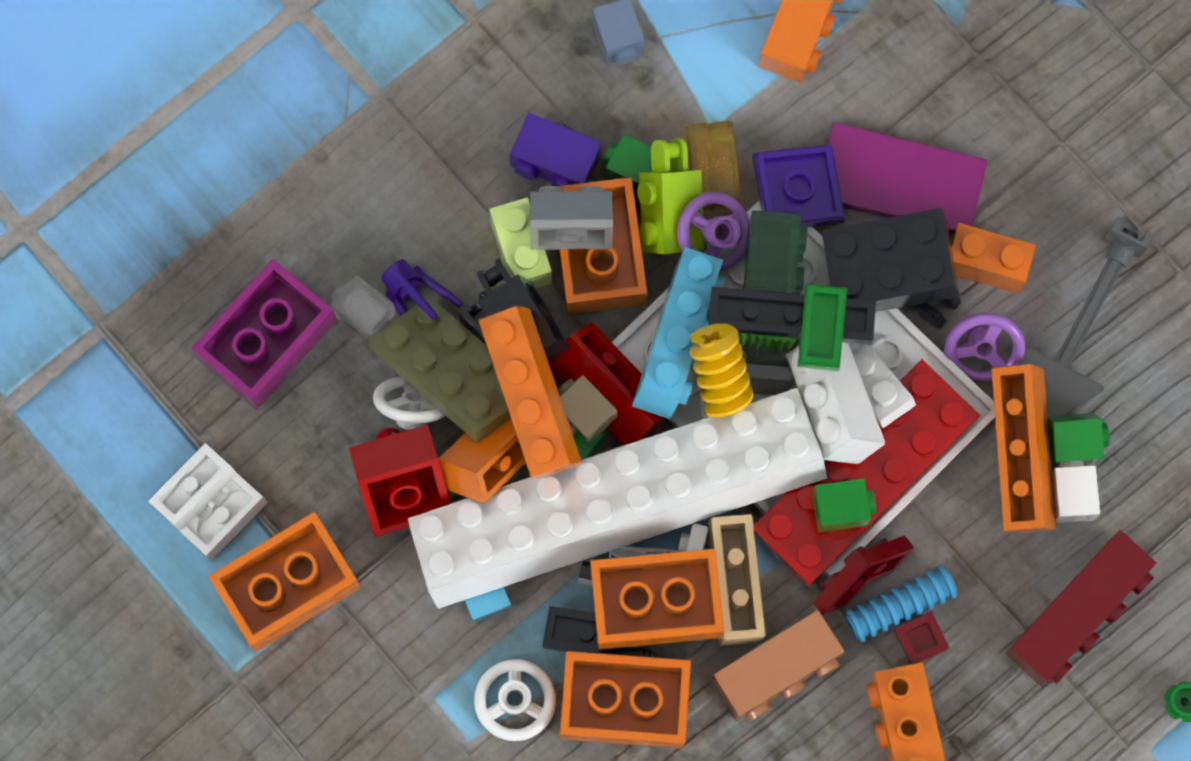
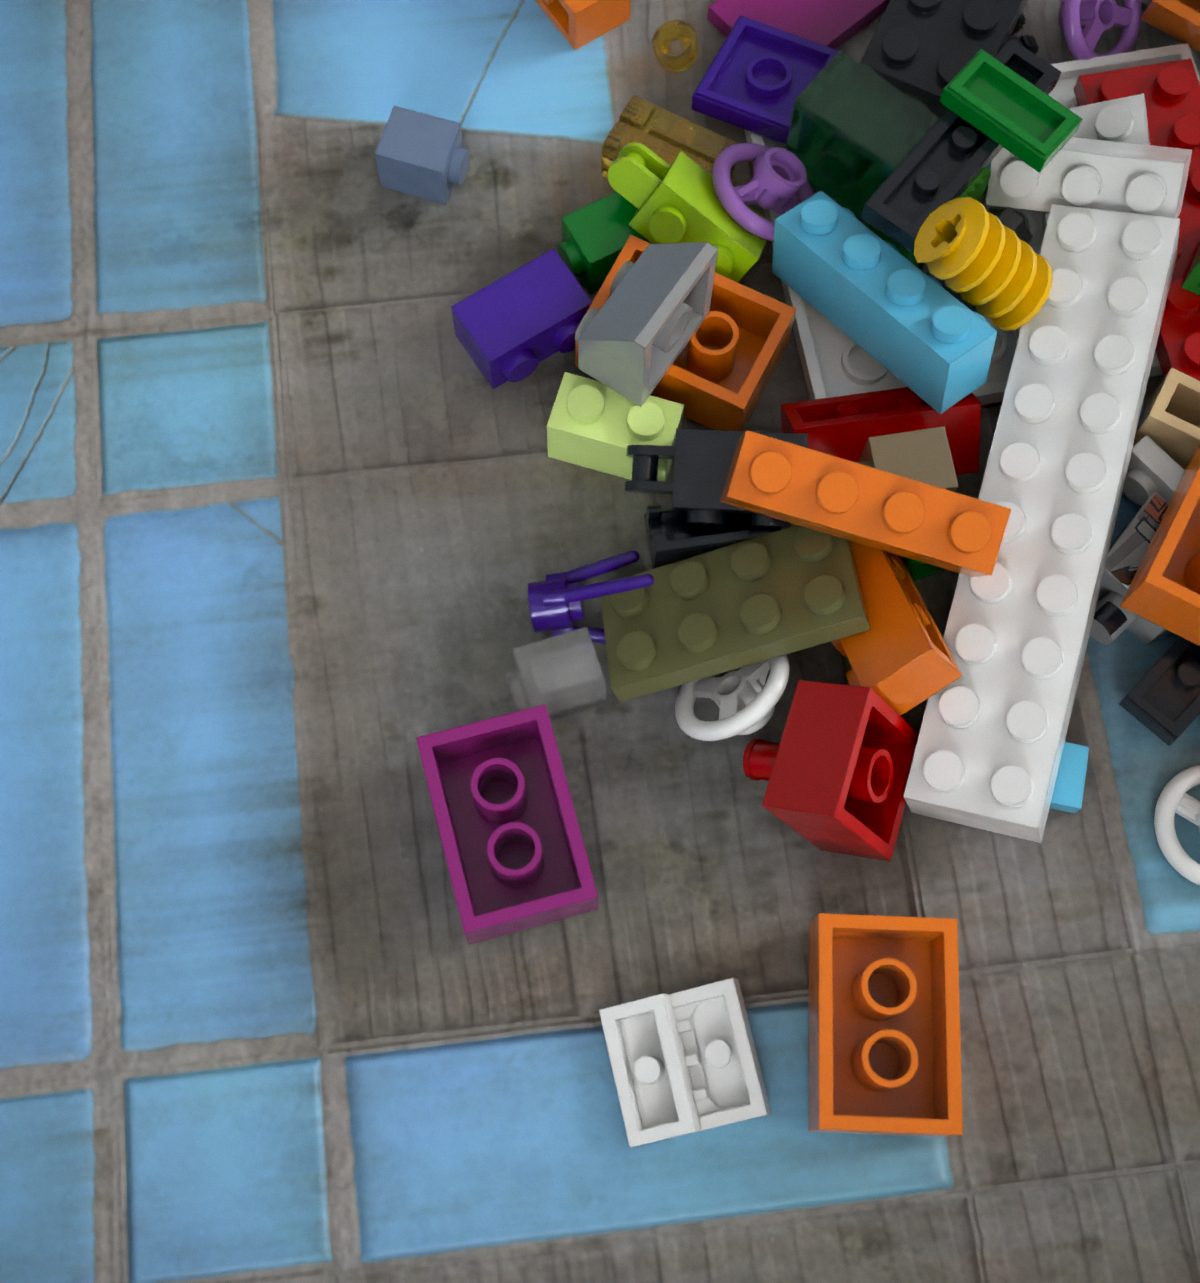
camera: 55 degrees left, 5 degrees down
none -> clear yellow hinge [652,20,699,73]

